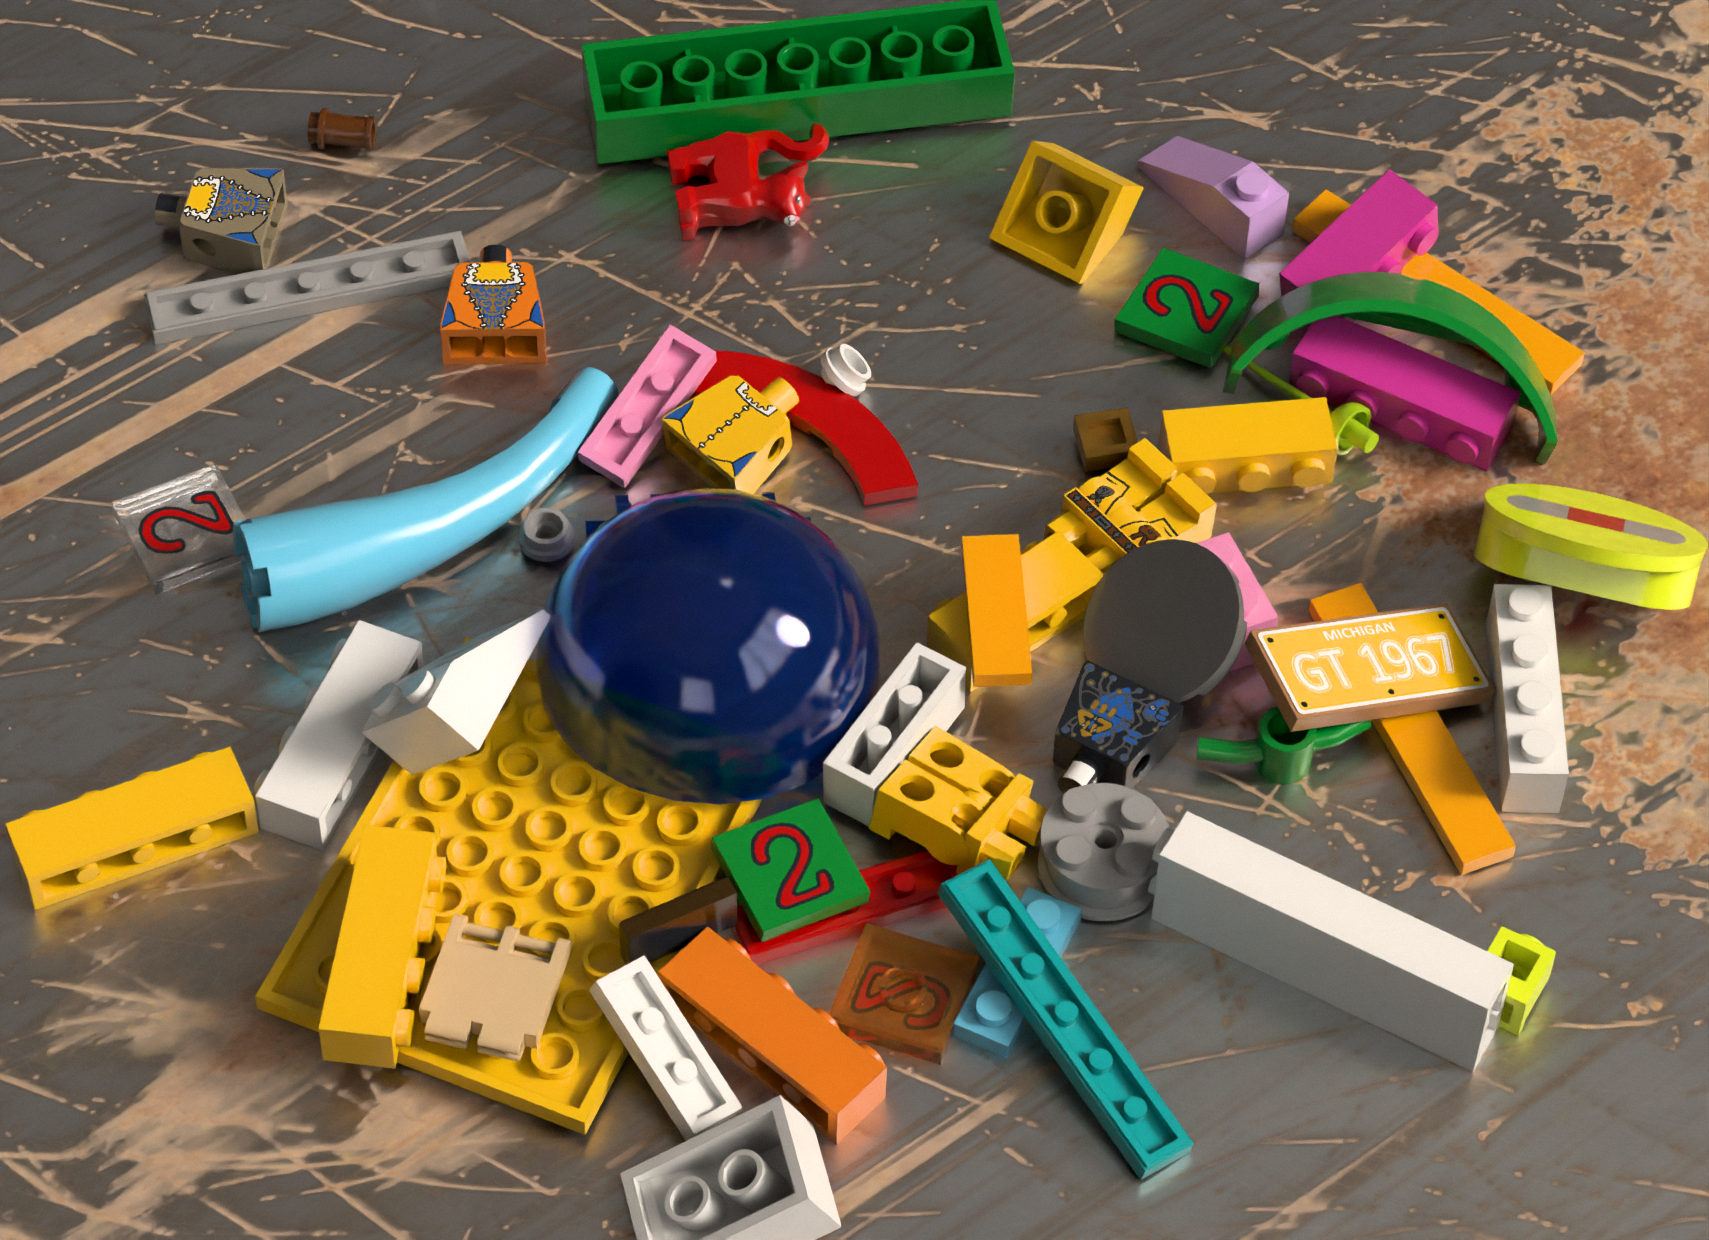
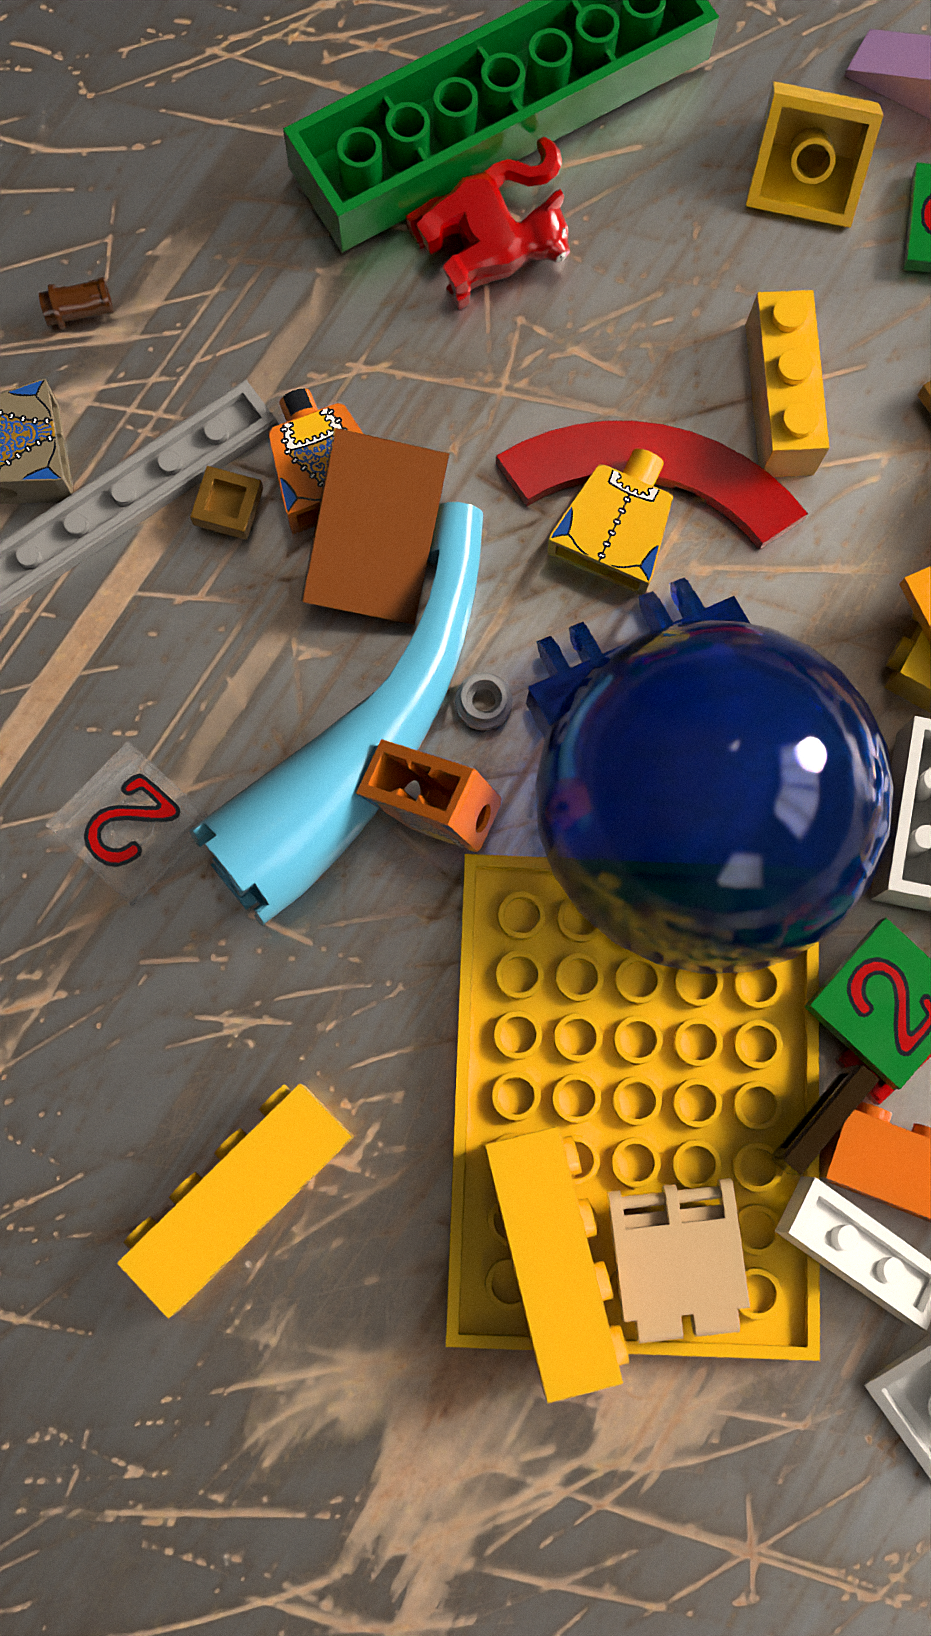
camera: 25 degrees left, 25 degrees up
white brick [252,620,424,851] -> none
white slope [361,609,551,775] -> none
bright pink plate [578,325,717,488] -> none
white plate [821,344,871,396] -> none
none -> pearl gold plate [190,466,263,540]
none -> dark orange tile [301,428,450,625]
none -> orange torso [356,739,502,852]
none -> yellow brick [745,290,830,477]

